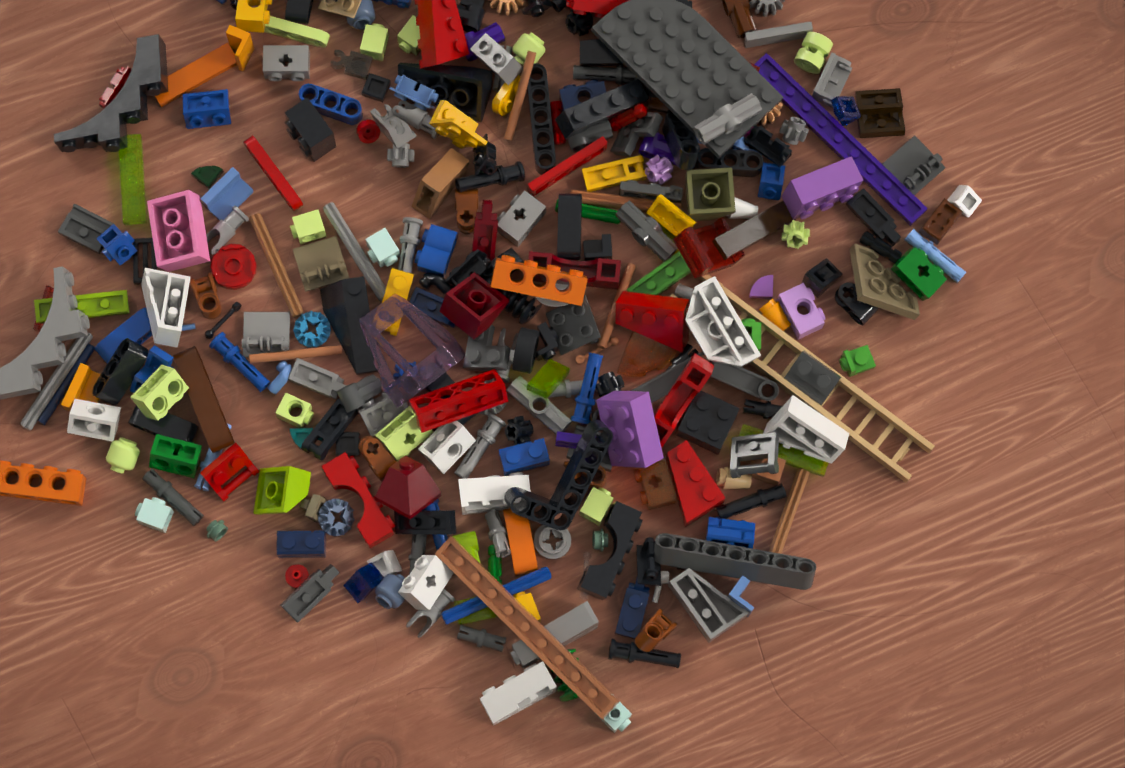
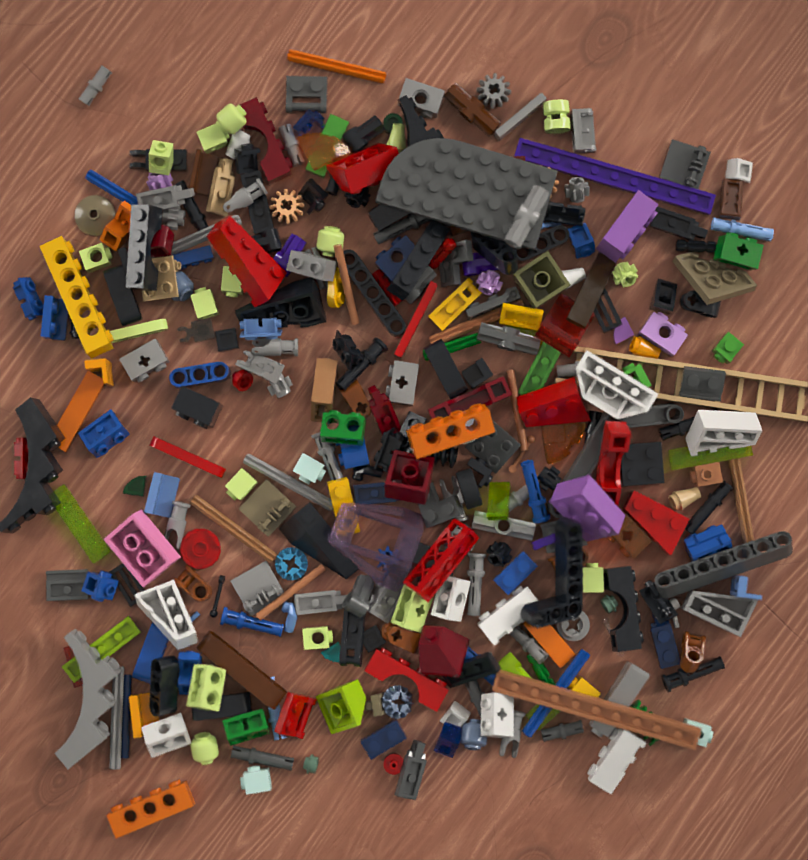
camera: 30 degrees left, 10 degrees up
yellow bracket [429,100,488,149] -> none
dark grey plate [730,432,779,478] -> none
clear blue bracket [830,96,861,126] -> none
dark brown slope [855,88,906,138] -> none
none -> green brick [320,410,366,446]
none -> black tile [593,288,622,333]

